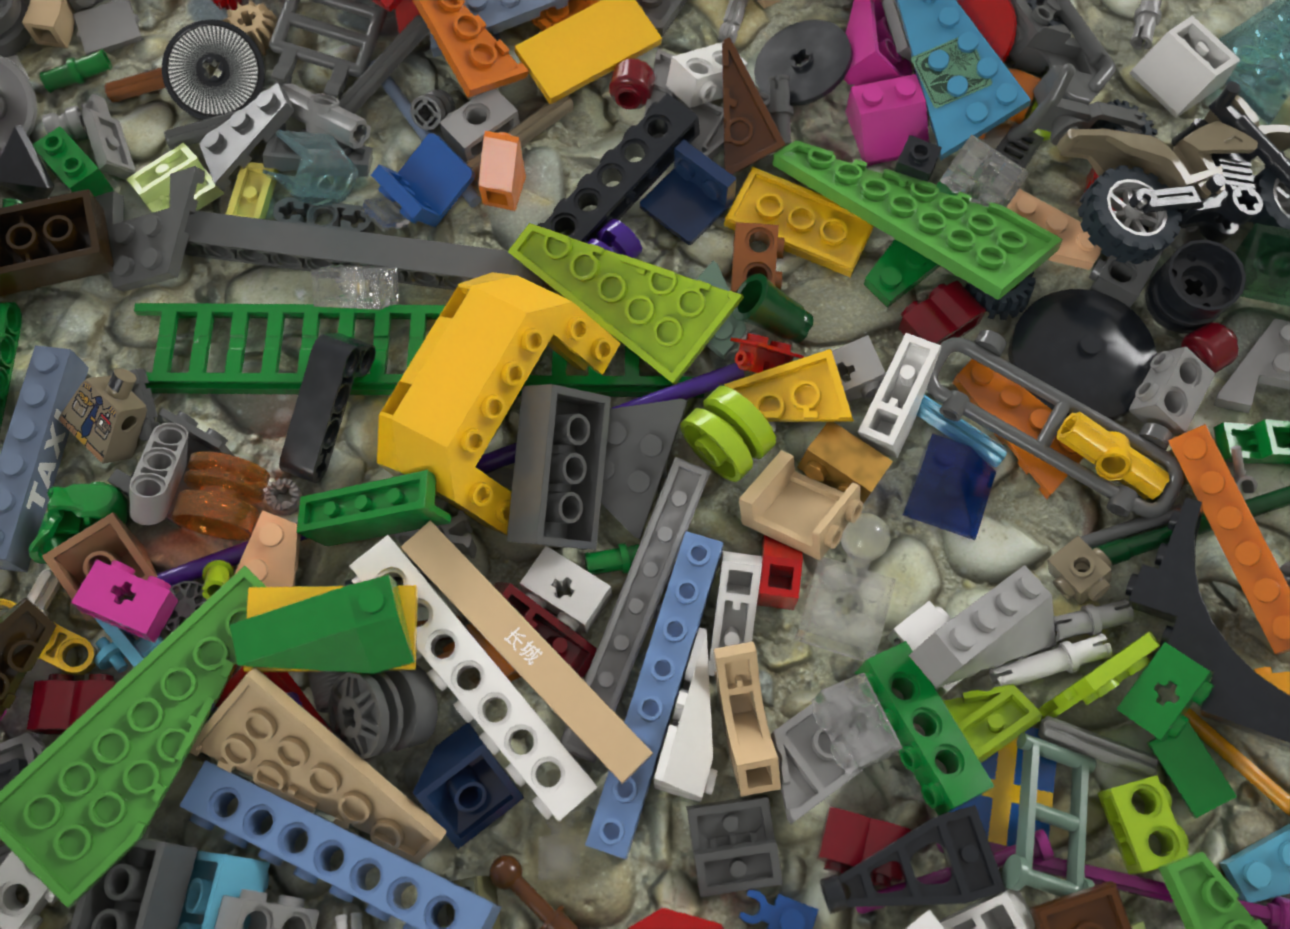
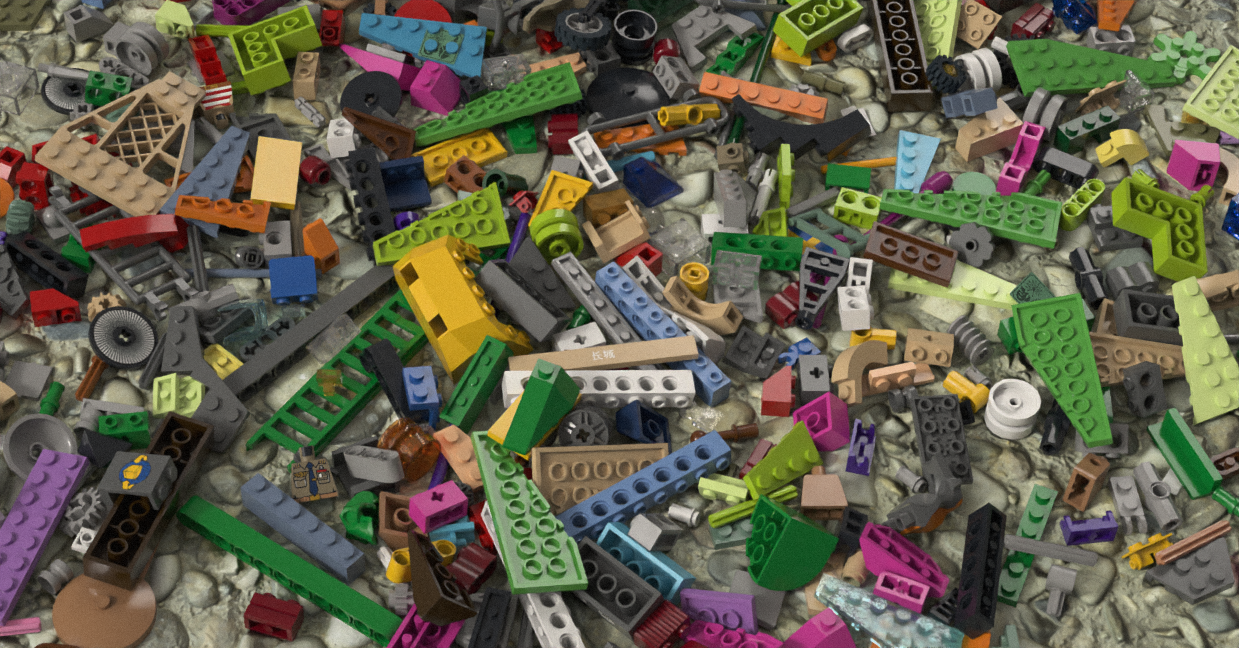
camera: 60 degrees left, 20 degrees down
lime pin [202,560,235,600] -> none
green brick [1116,642,1214,742] -> none
none -> clear yellow tile [316,369,343,396]
none -> blue bracket [402,366,442,431]
none -> yellow wheel [680,262,709,301]

